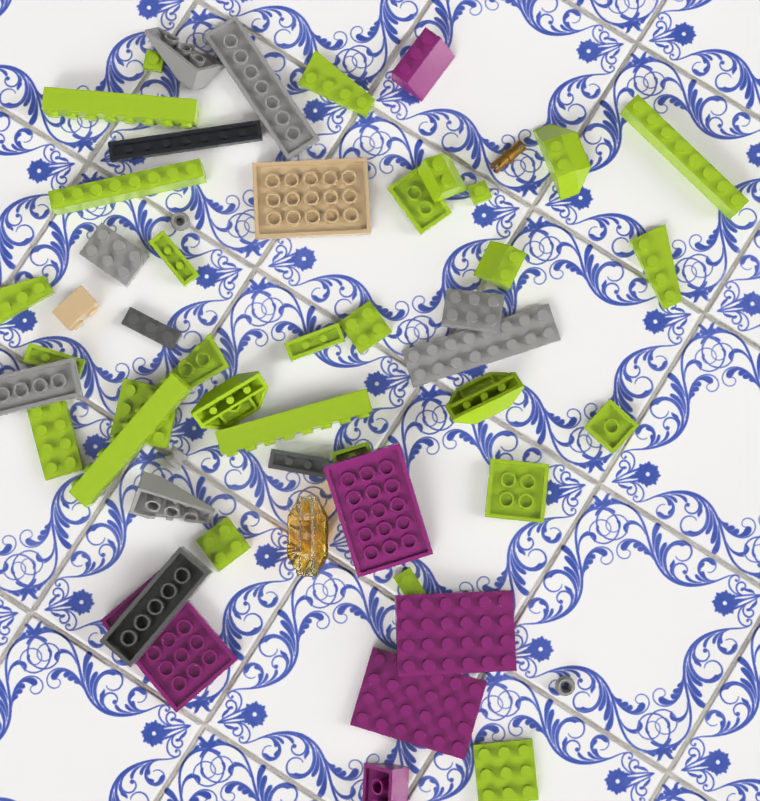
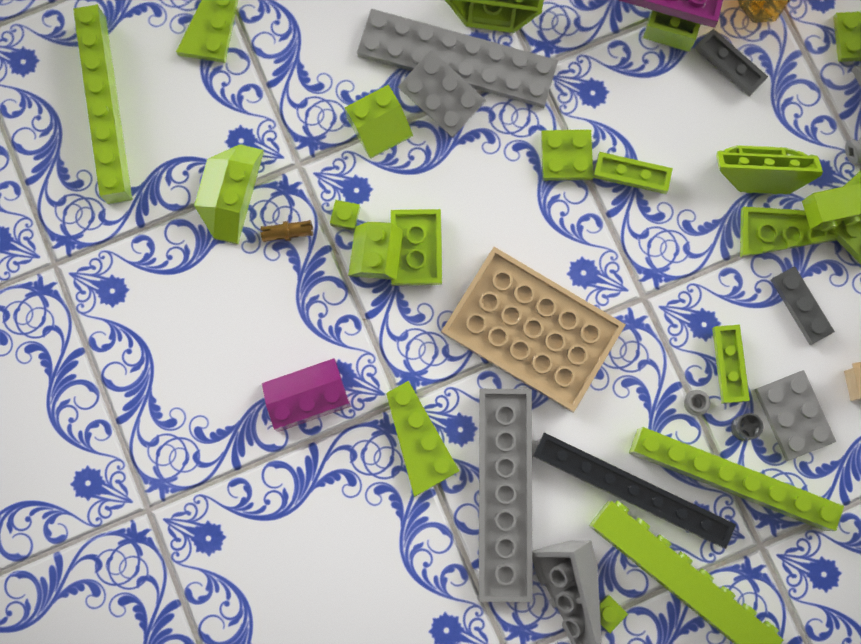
camera: 145 degrees left, 5 degrees down
lime brick [215,389,373,457] -> none
none -> dark grey wheel [731,413,764,441]

